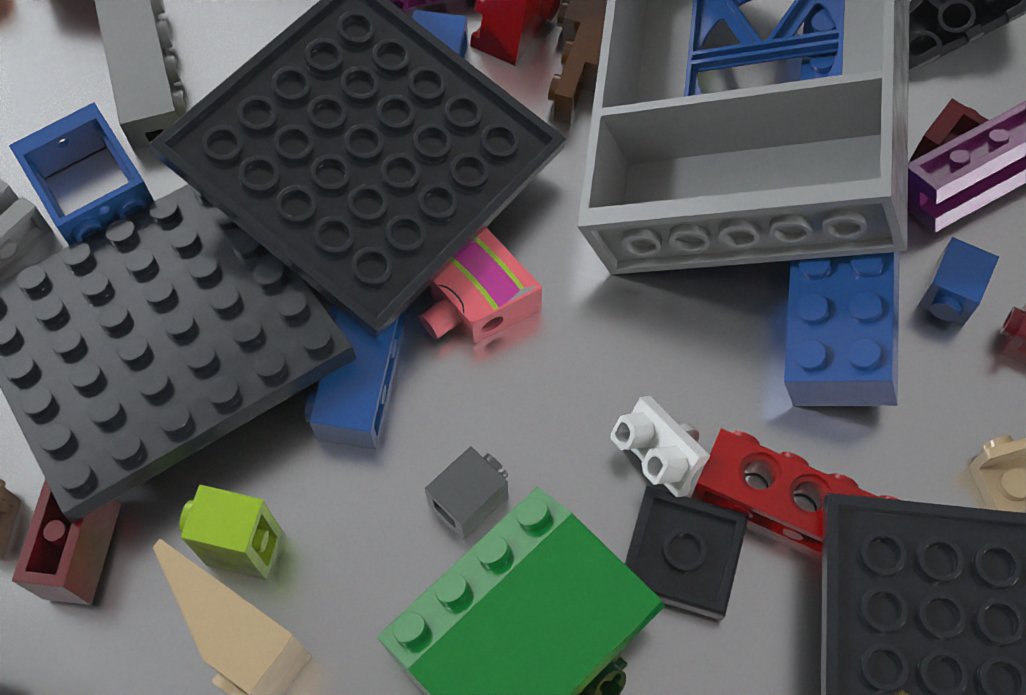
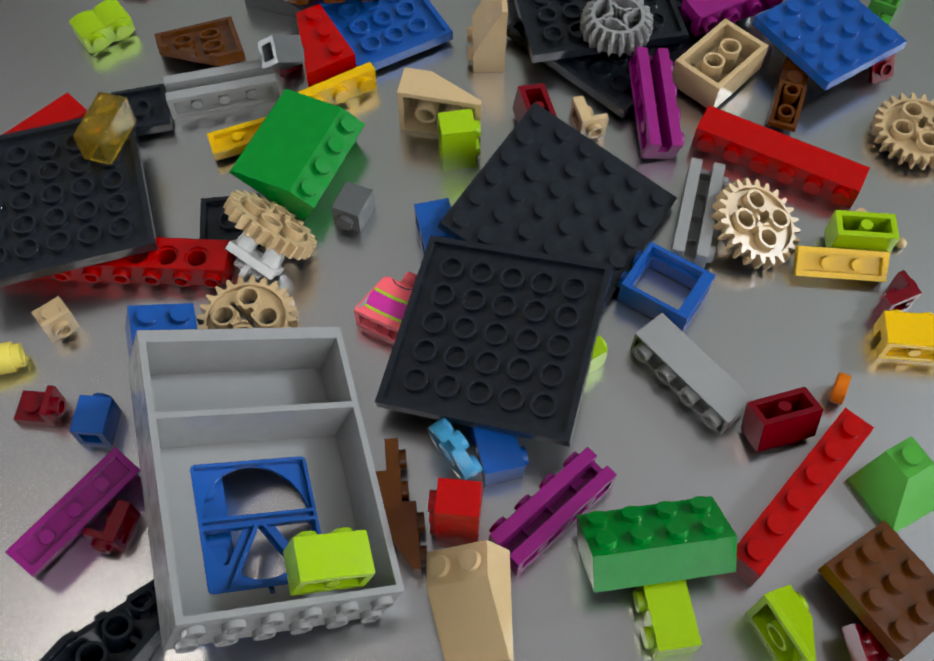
camera: 155 degrees right, 5 degrees down
none -> tan gear [196,275,299,329]
none -> tan gear [223,190,317,260]
none -> dark azure plate [428,418,483,480]

